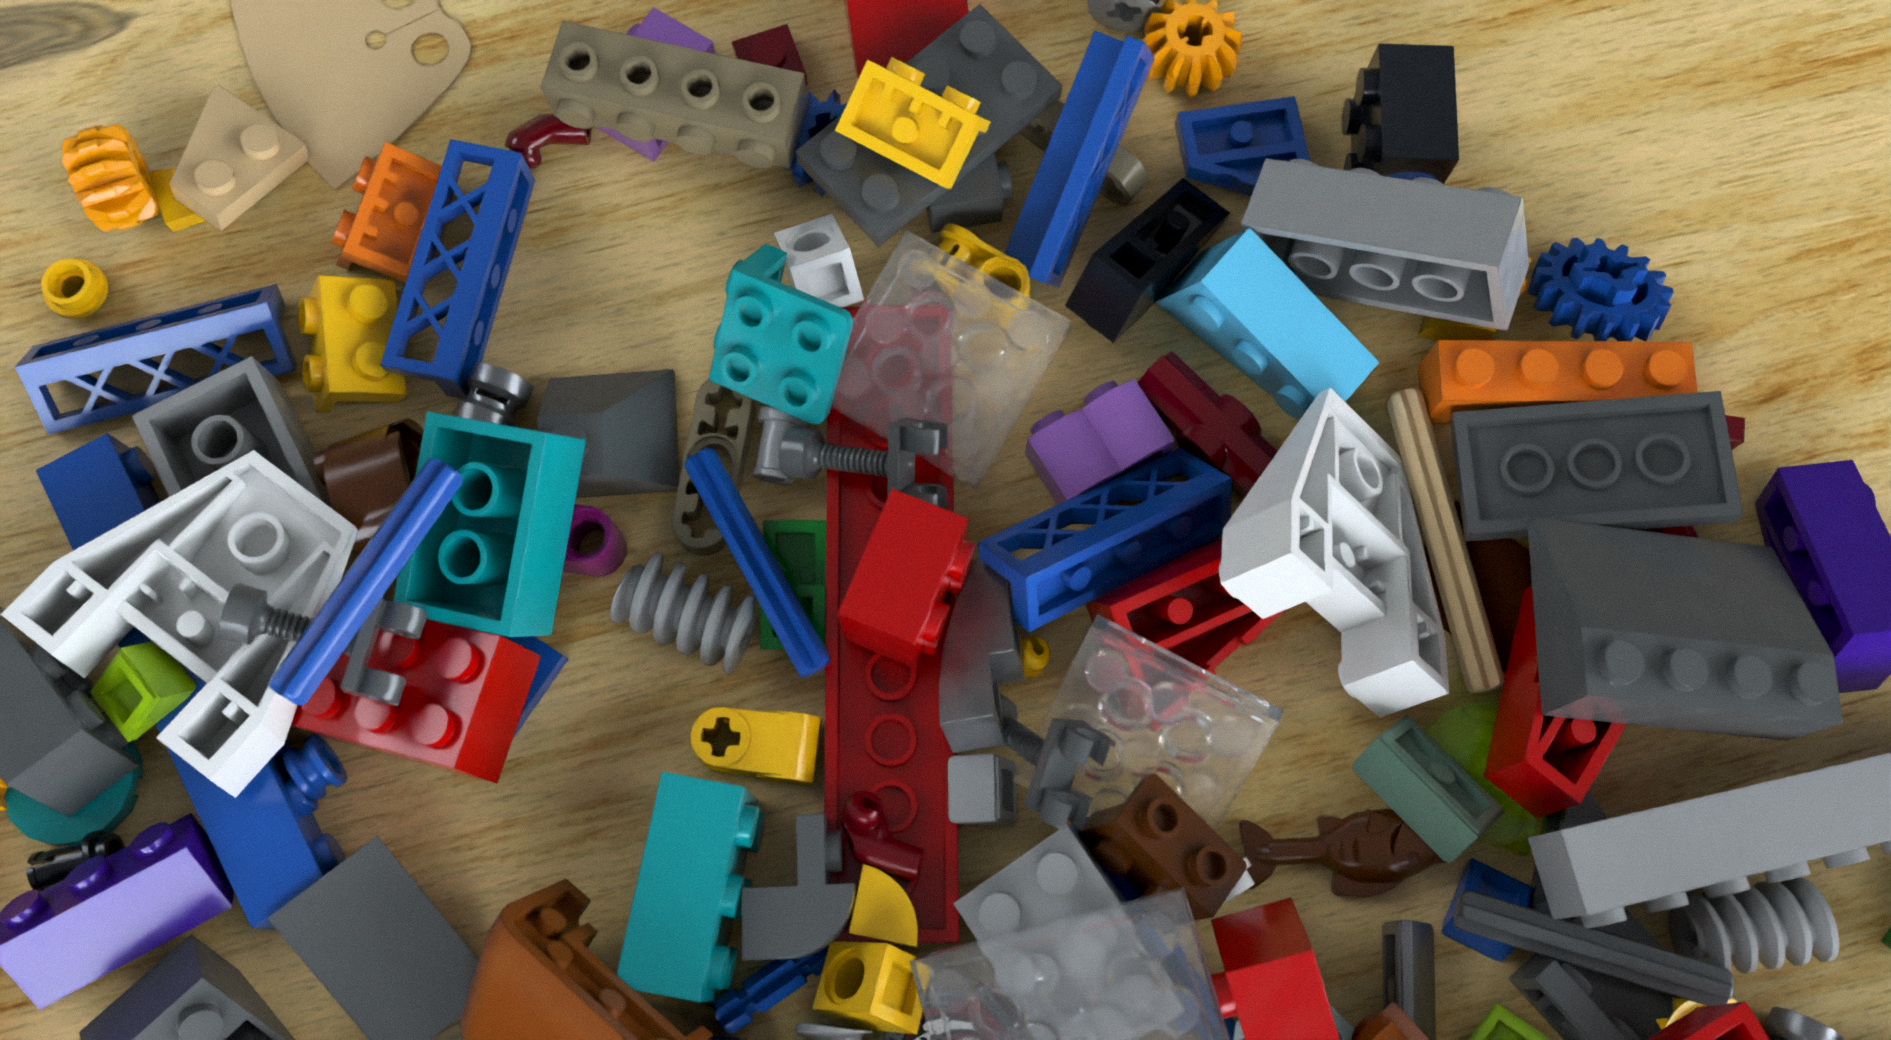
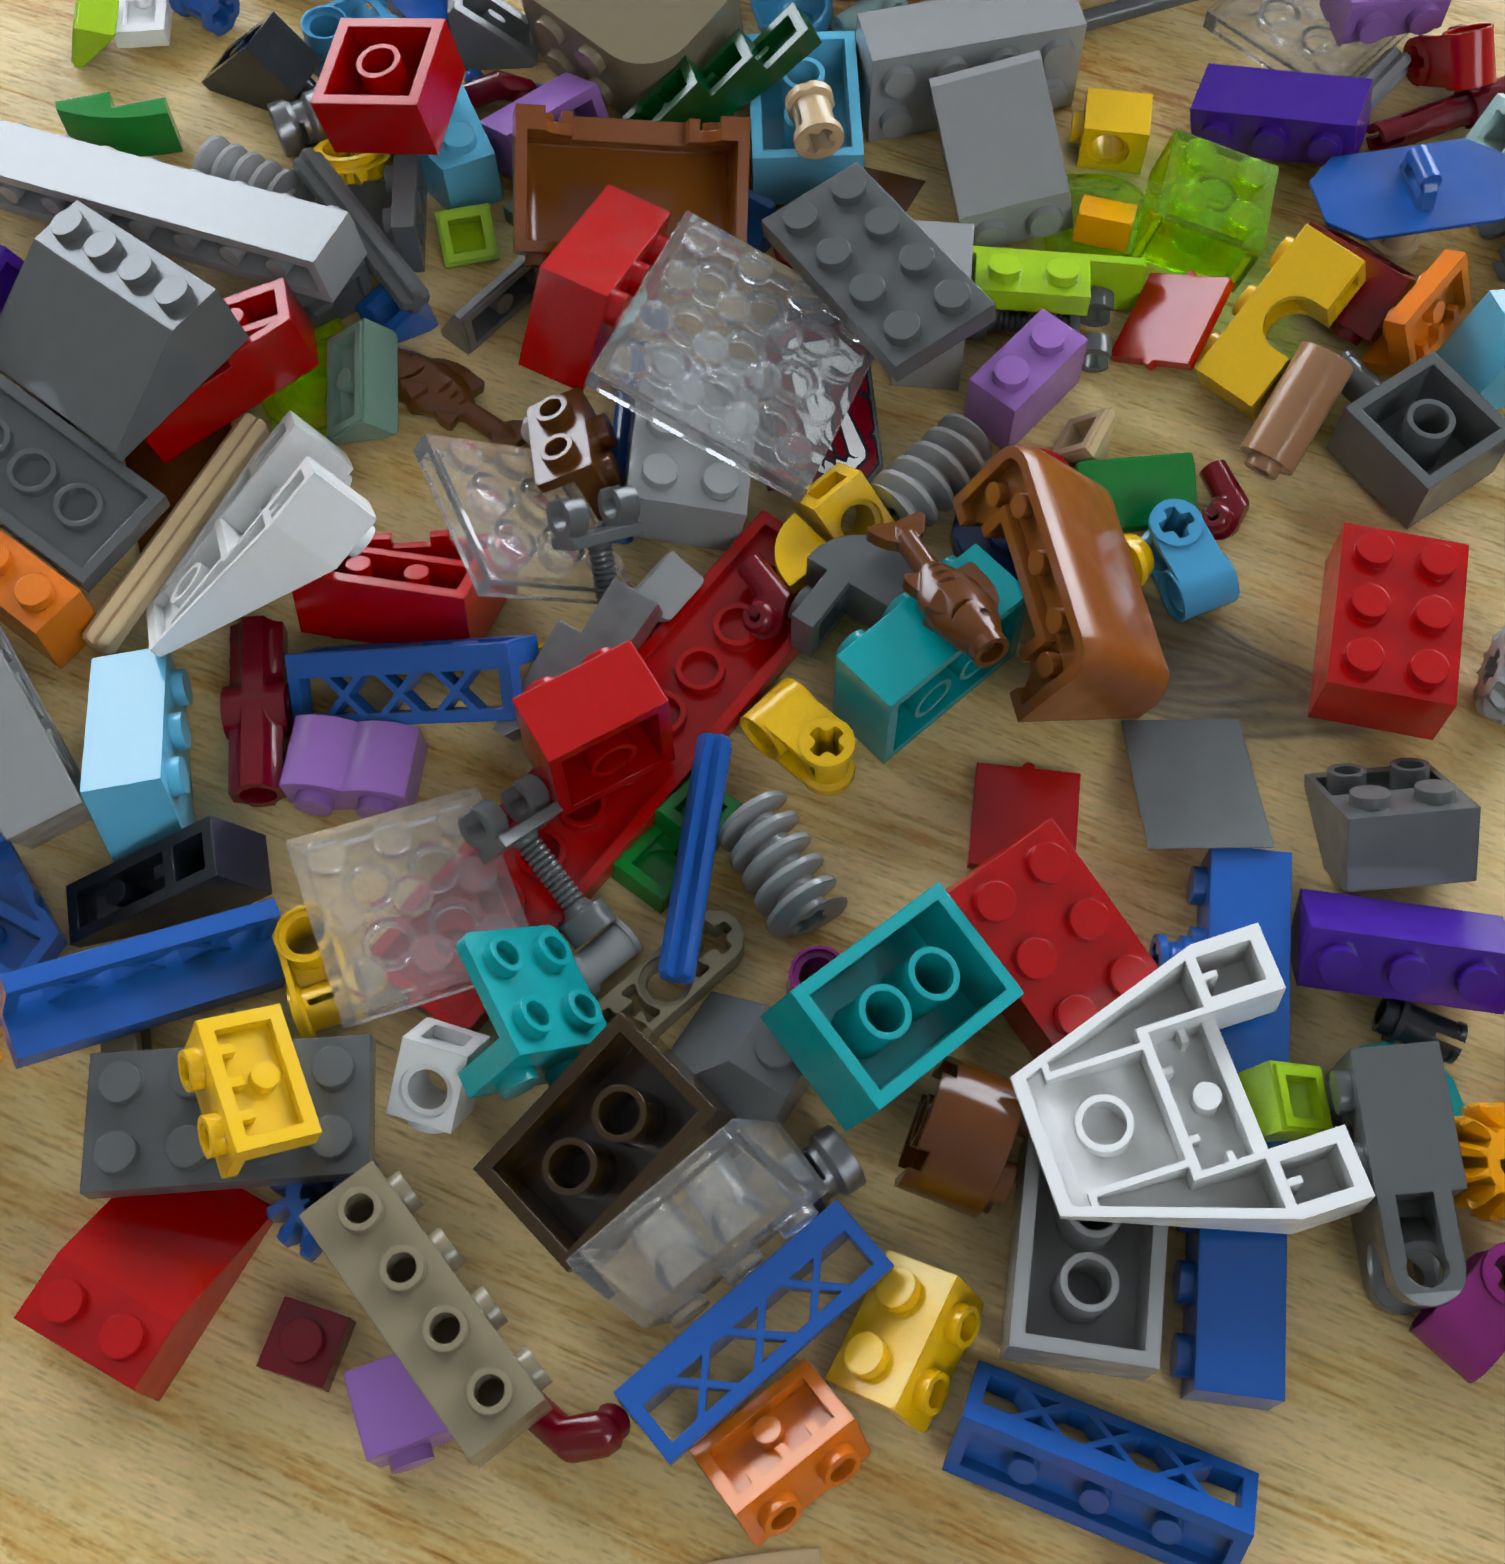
camera: 140 degrees left, 10 degrees down
dark grey bar [218,583,427,706] -> none
blue axle [268,458,463,706] -> none
none -> dark brown brick [473,1012,738,1273]
none -> clear slope [566,1119,829,1329]
none -> reddish brown animal [866,512,1009,668]
none -> red piece [967,762,1081,869]

